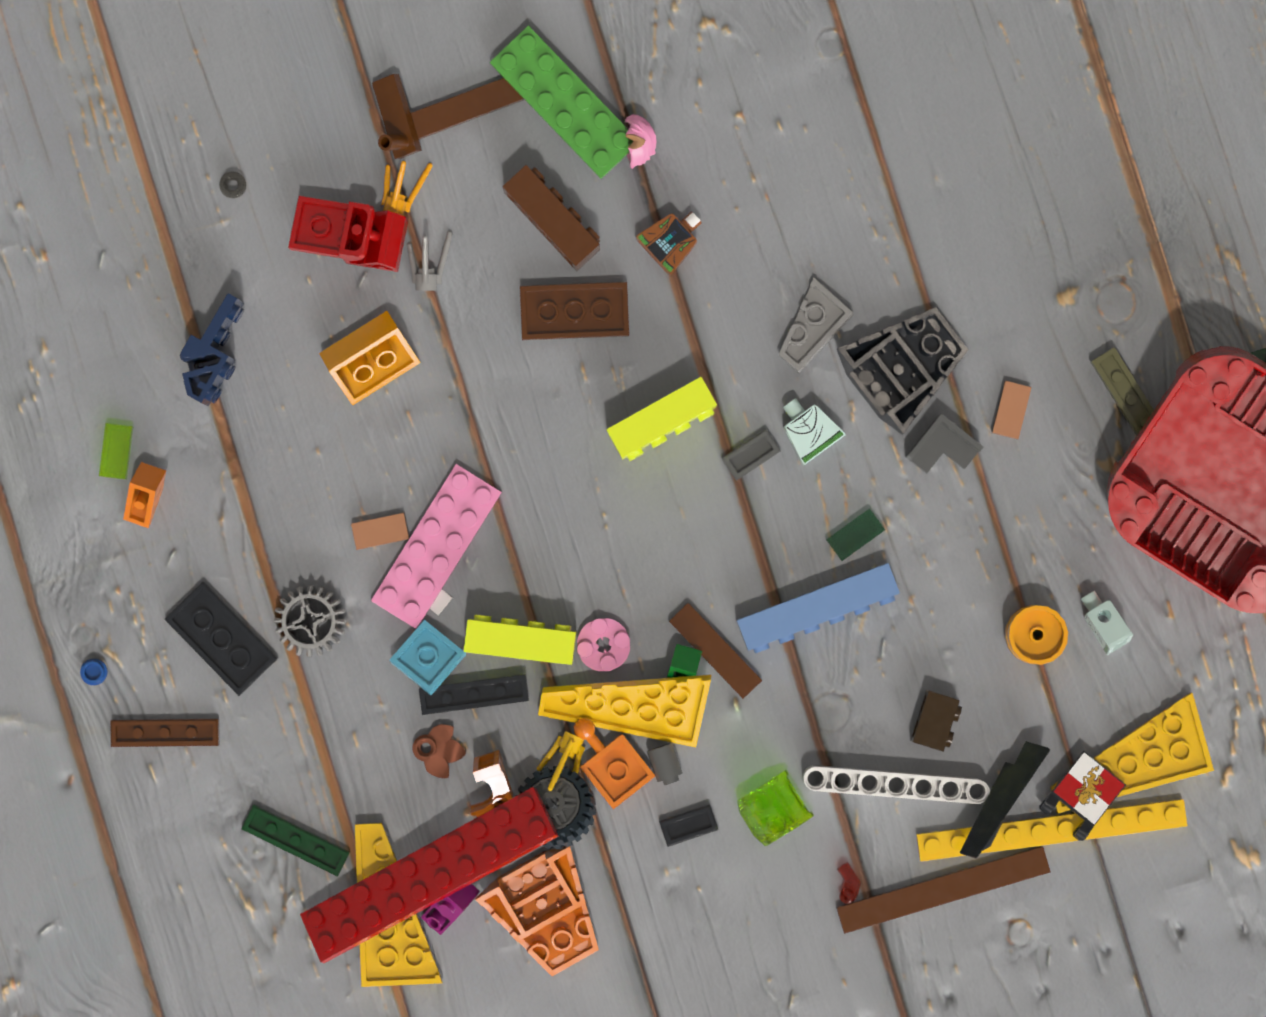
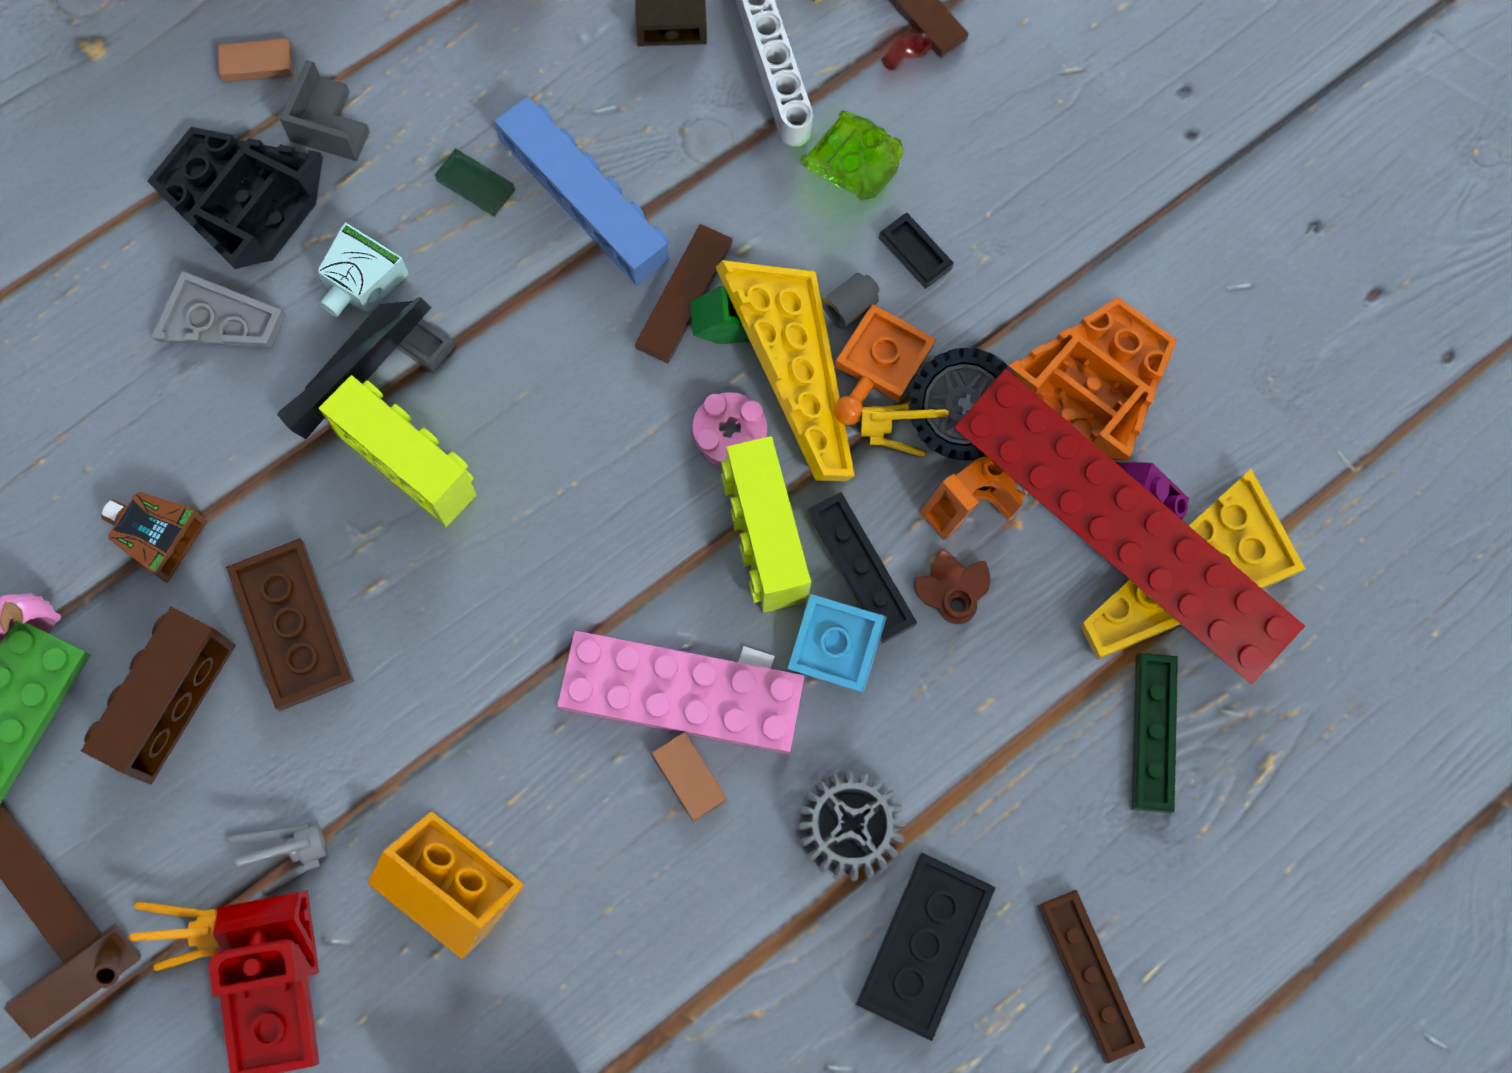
camera: 115 degrees left, 15 degrees down
none -> black wedge [277,297,432,439]

